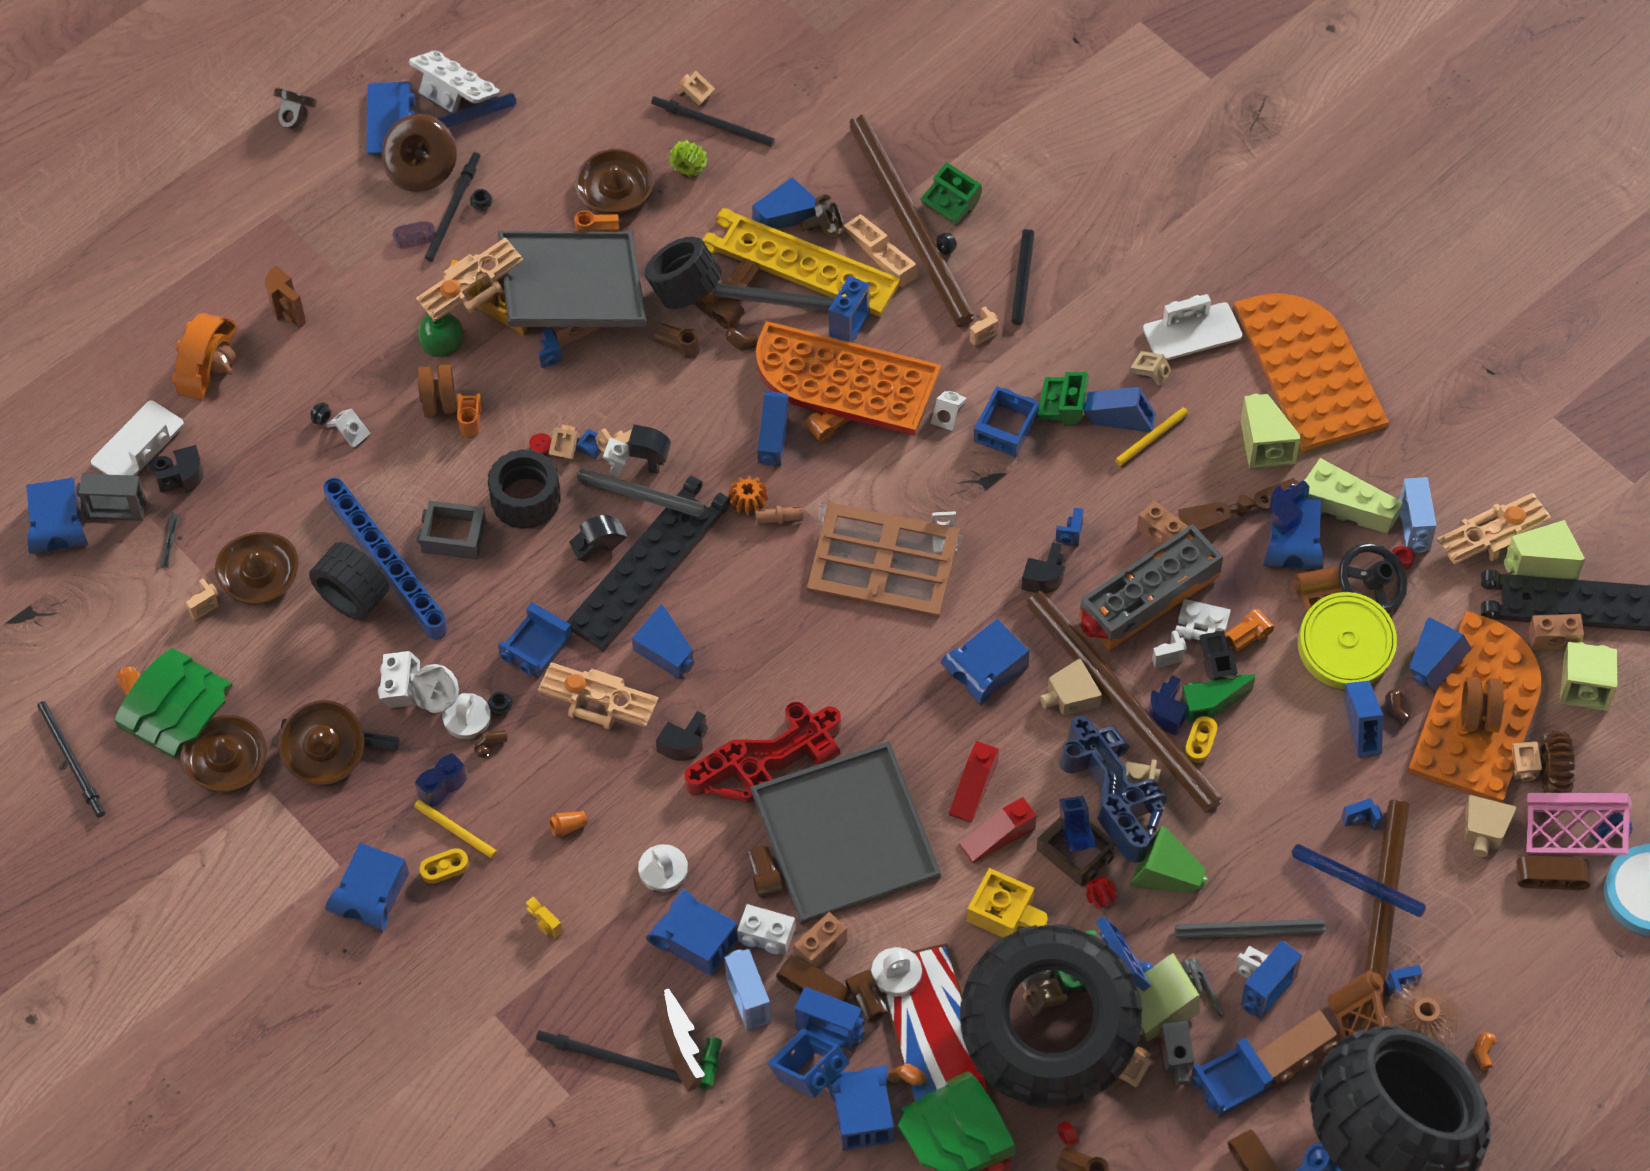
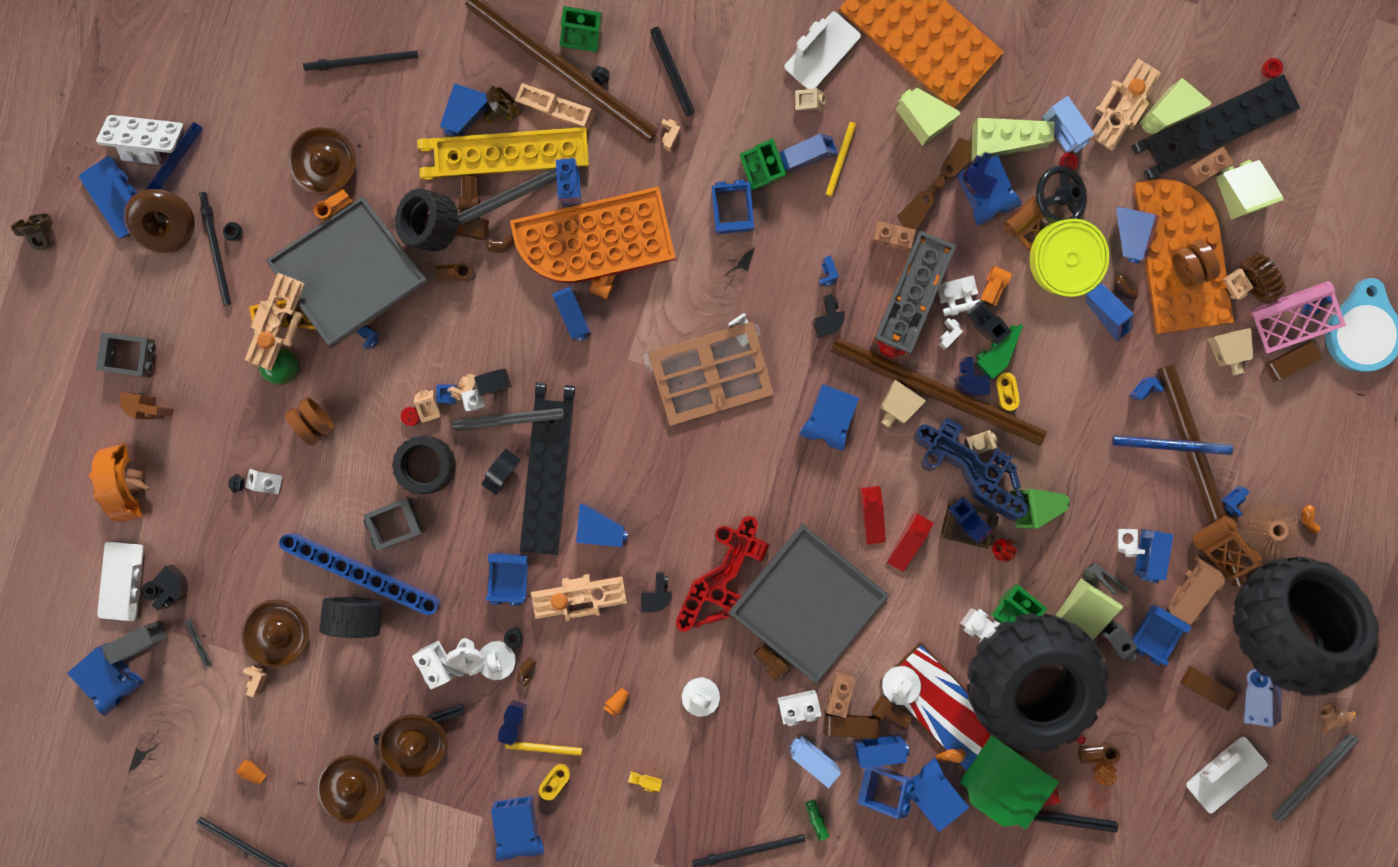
camera: 30 degrees left, 30 degrees up
green slope [114,648,233,758] -> none
beam [393,221,436,248] -> none
orange piece [457,393,482,438] -> none
blue piece [646,889,738,977] -> none
slope [657,989,704,1092] -> none
lime gear [669,140,707,177] -> none
light nougat bracket [677,71,715,106] -> none
orange gear [728,475,768,516] -> none
nougat pin [755,506,804,525] -> none
white bracket [931,391,966,431] -> none
yellow brick [967,868,1048,938] -> none
blue plate [1096,916,1154,992] -> none
dark grey axle [1175,919,1325,939] -> none
none -> dark grey window [96,332,156,378]

